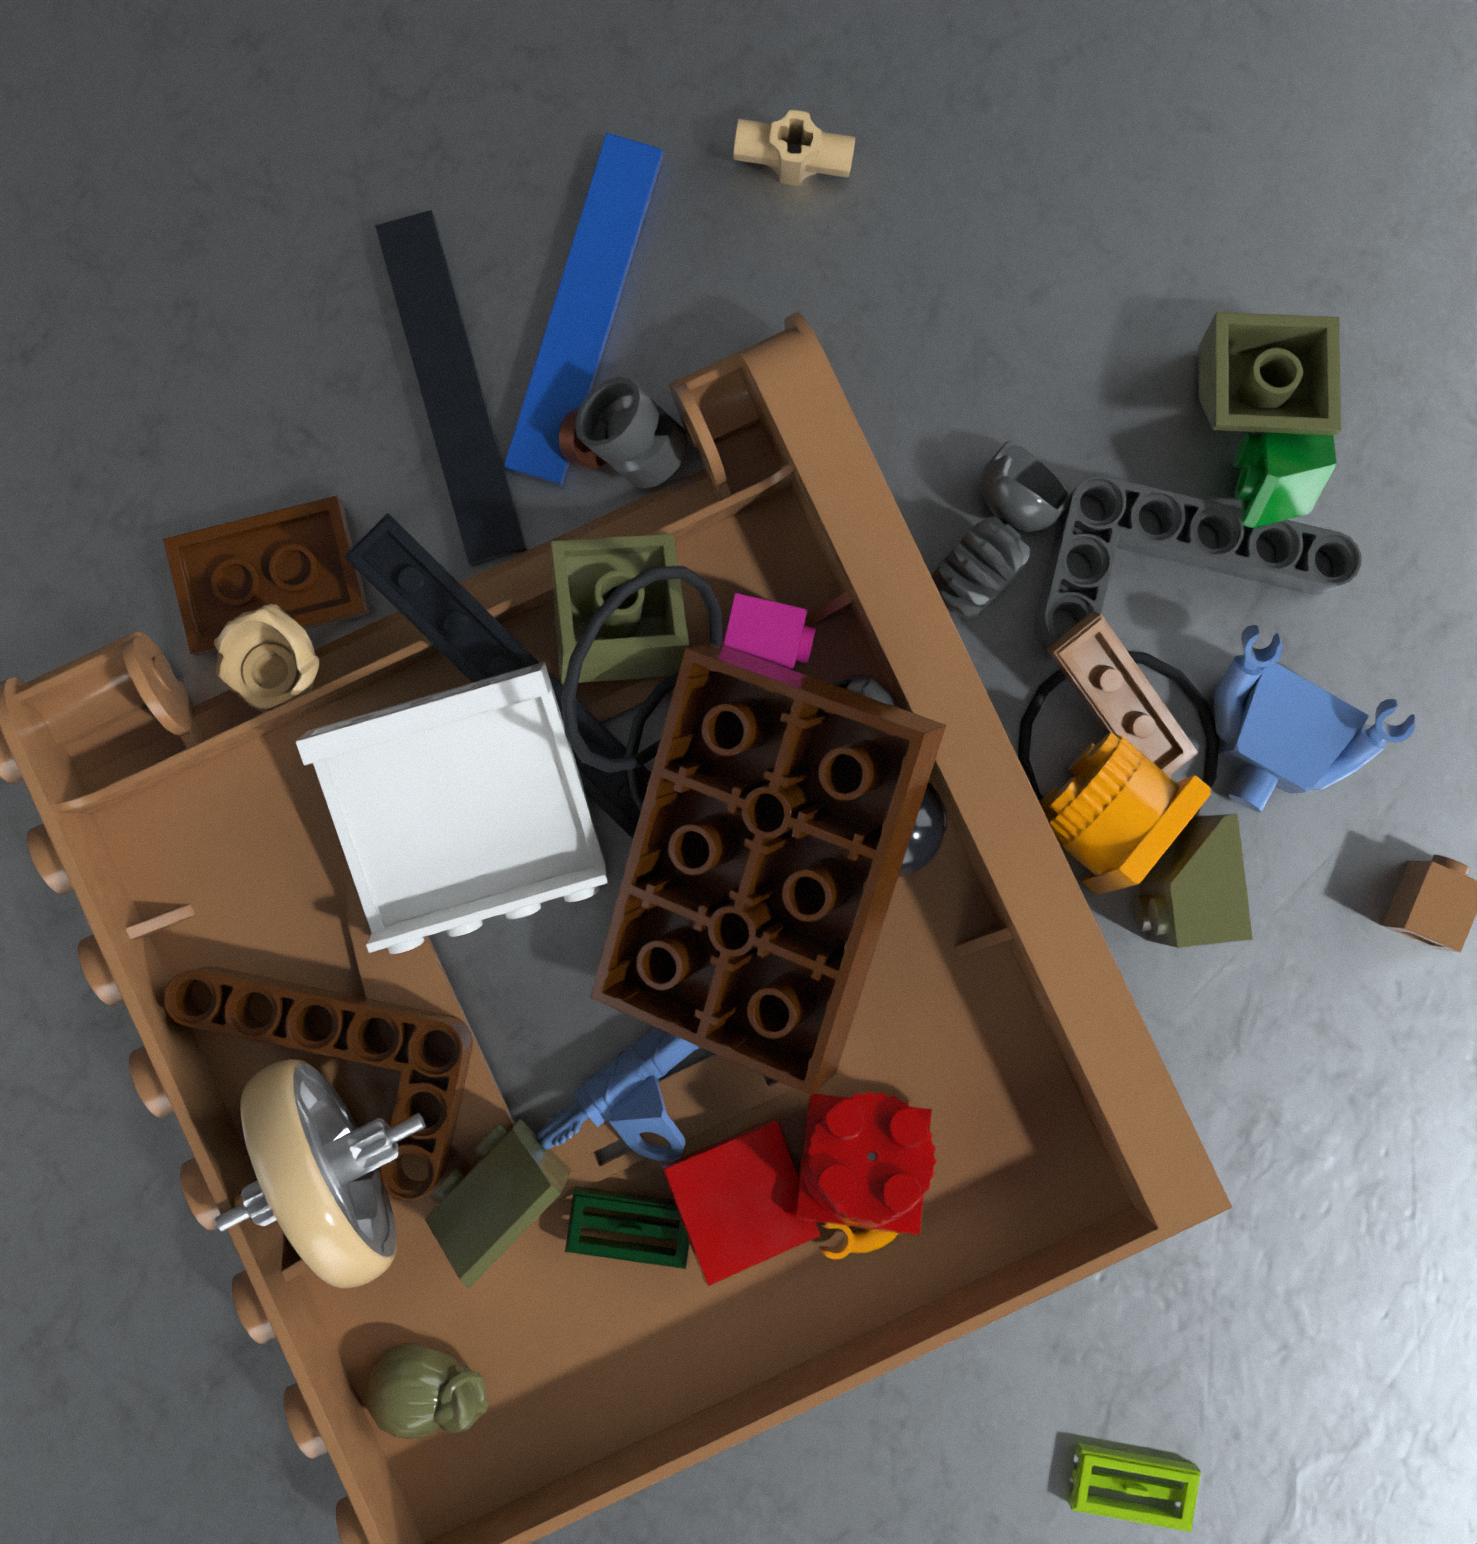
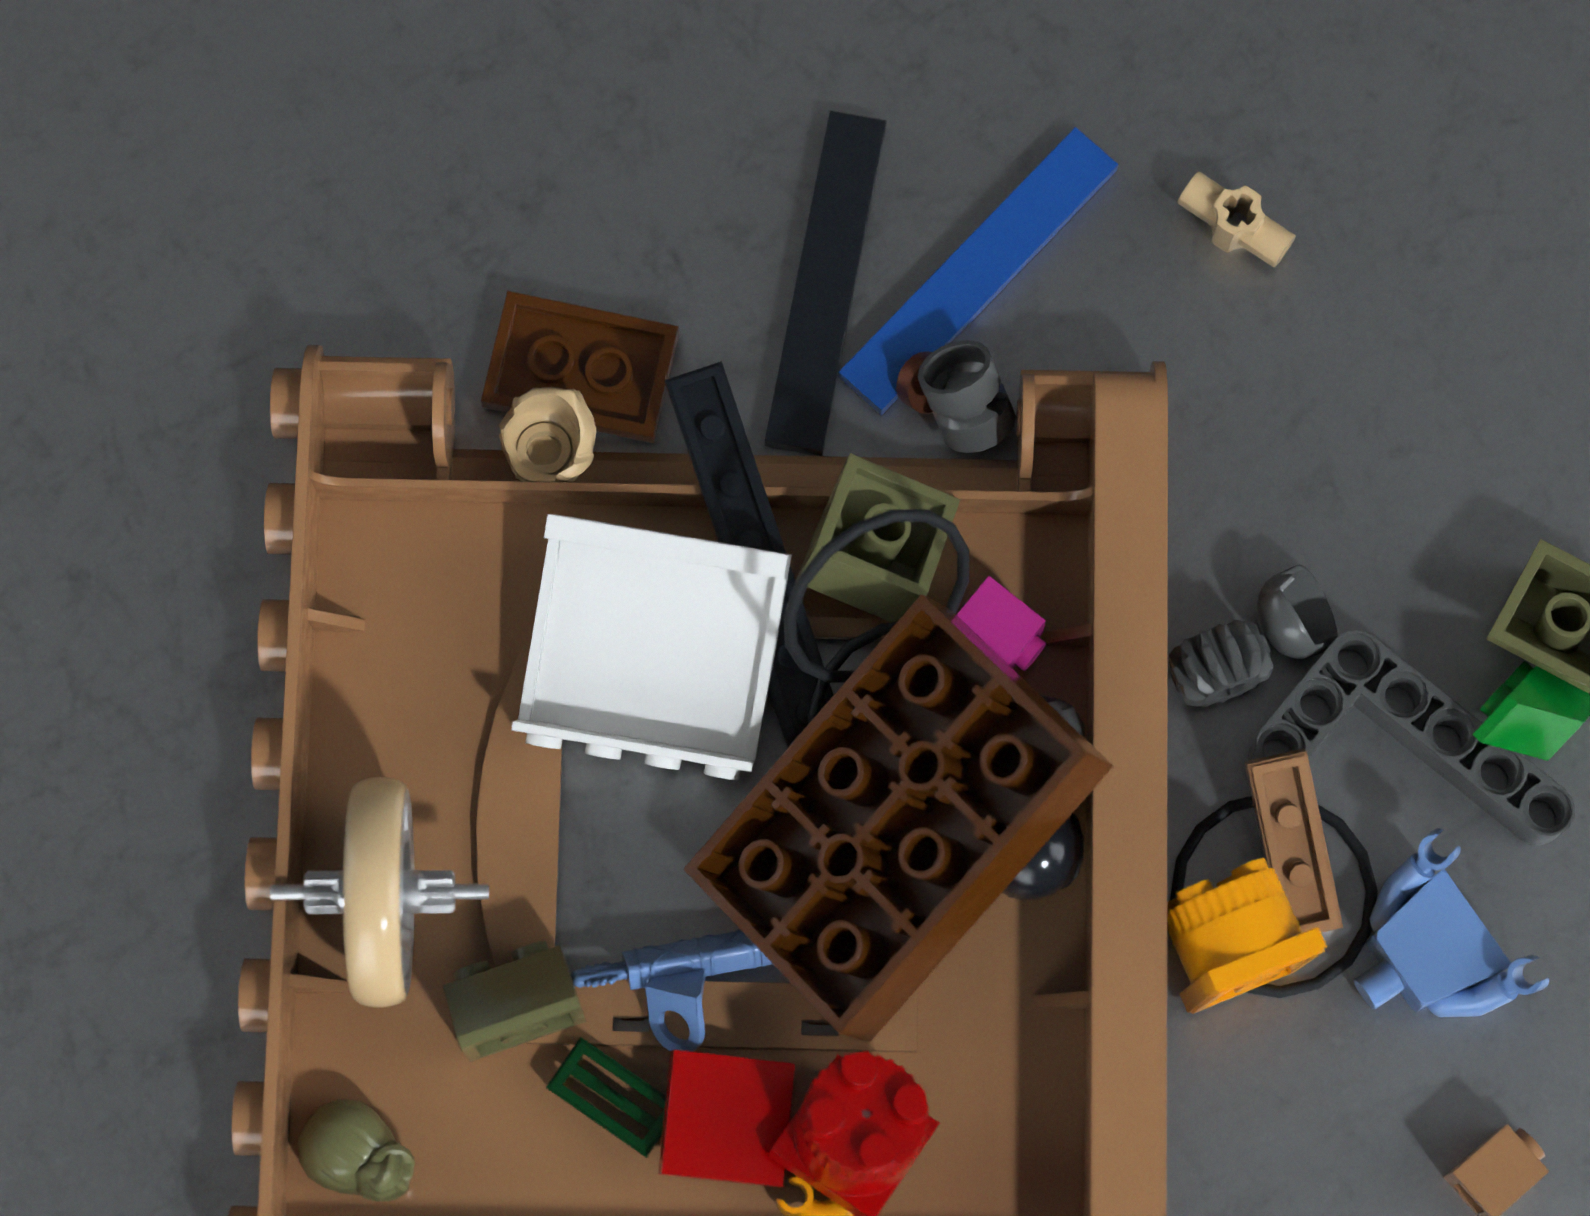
camera: 30 degrees right, 10 degrees down
reddish brown beam [164,967,473,1201] -> none
olive slope [1134,814,1253,948] -> none

